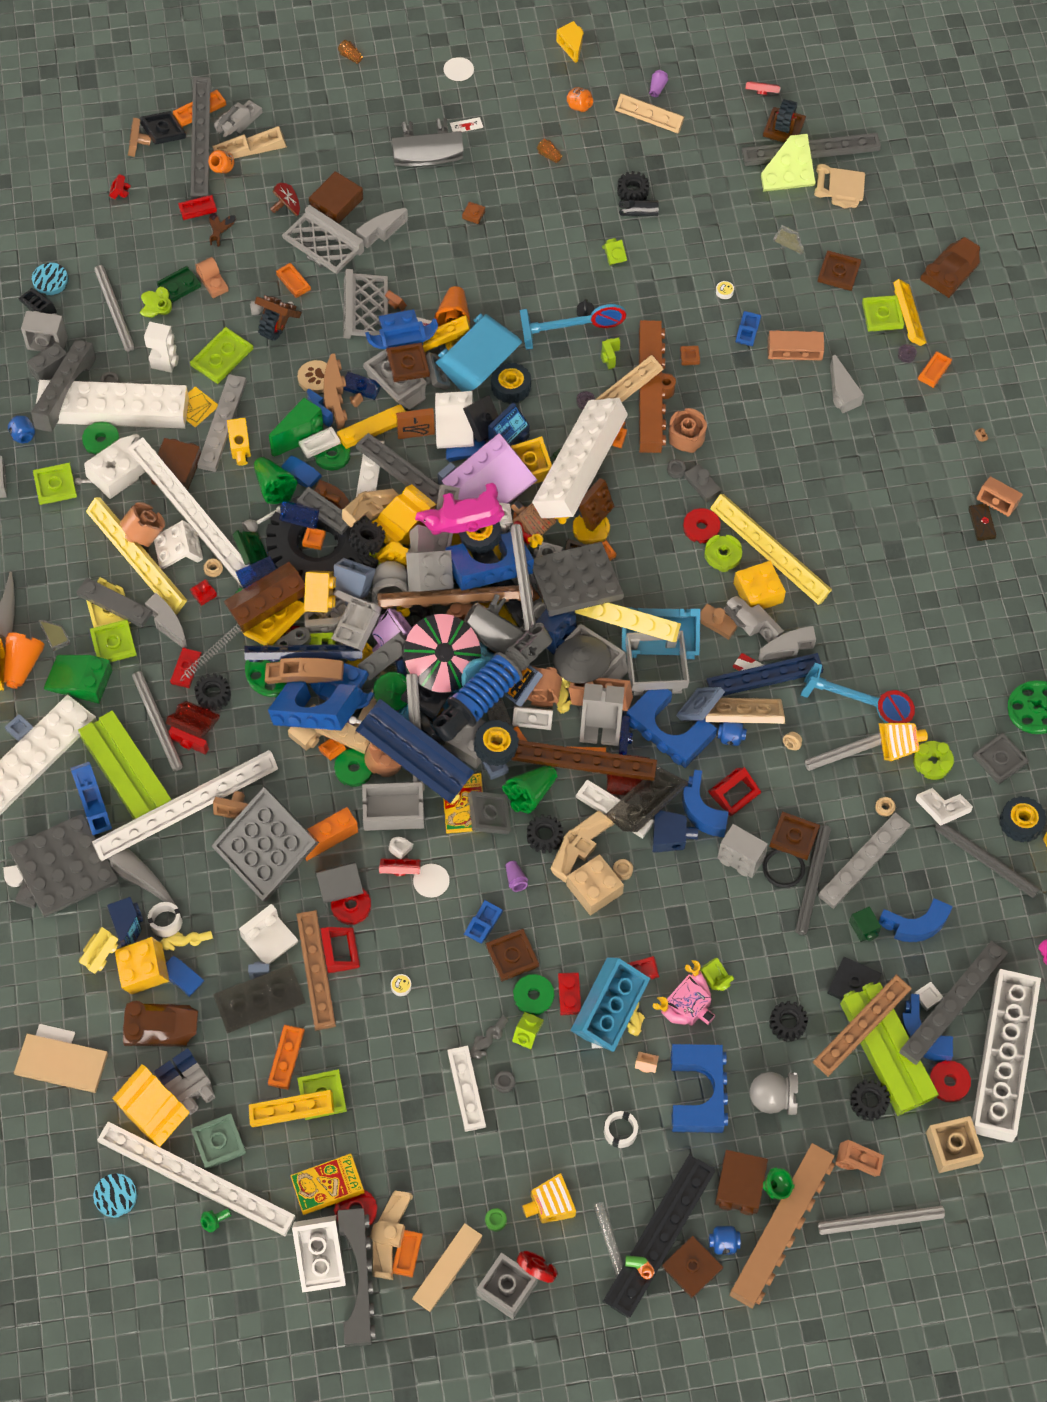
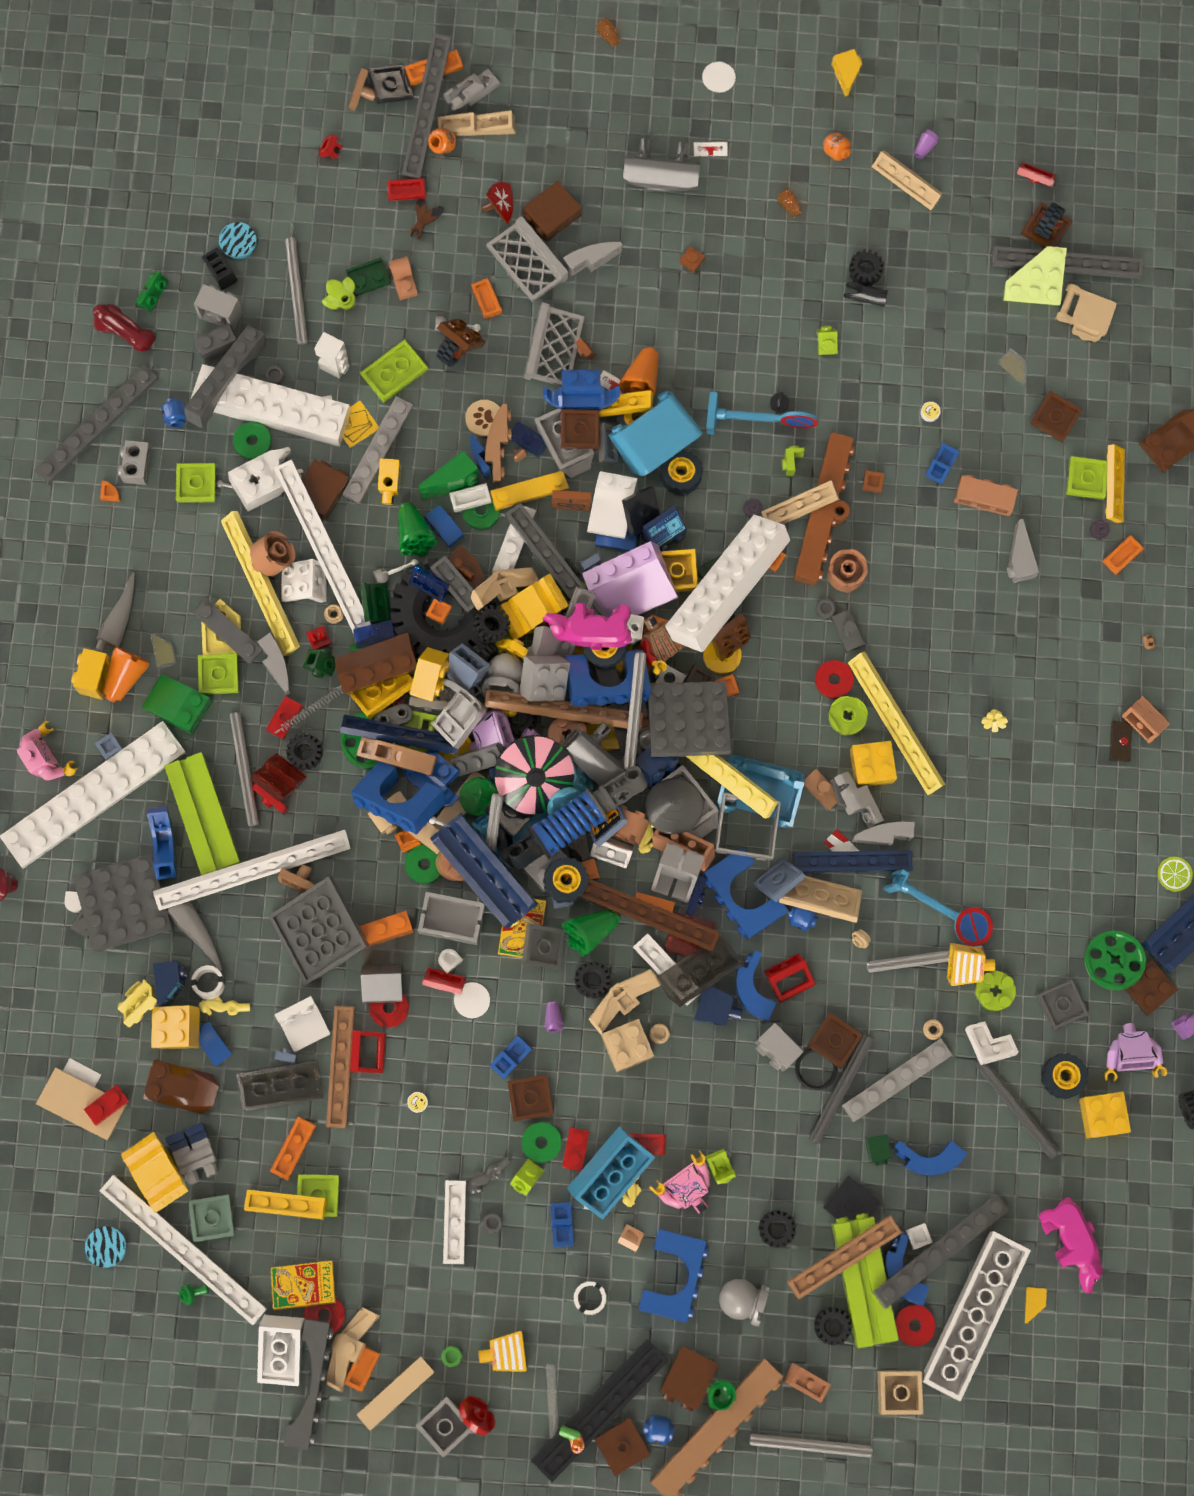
camera: 10 degrees right, 15 degrees up
none -> red plate [84,1085,130,1126]
none -> dark green brick [303,649,336,679]
none -> blue slope [550,1202,574,1248]
none -> light yellow plant [982,709,1008,732]

